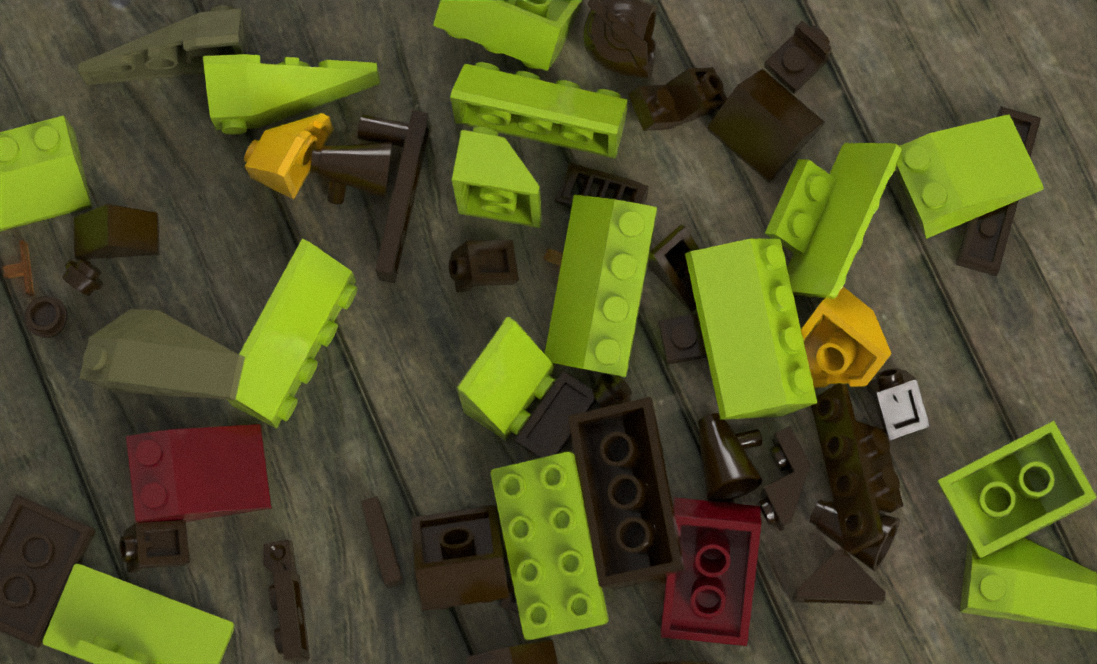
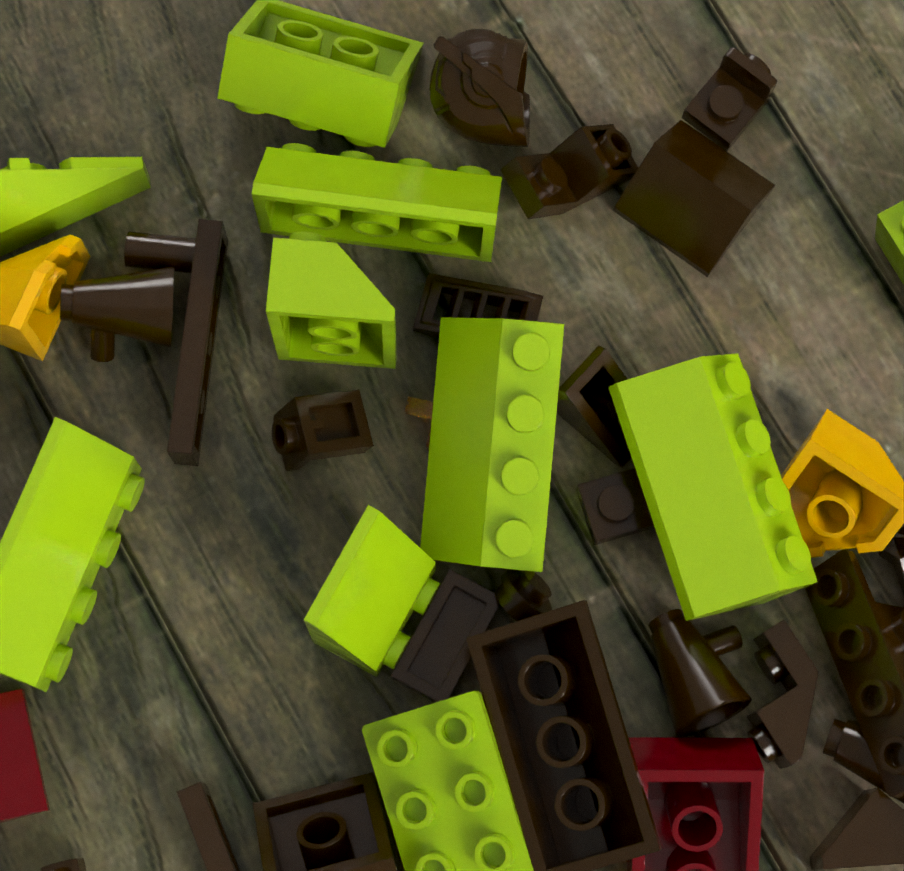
camera: 15 degrees left, 0 degrees up
lime bracket [765,143,902,299] -> none

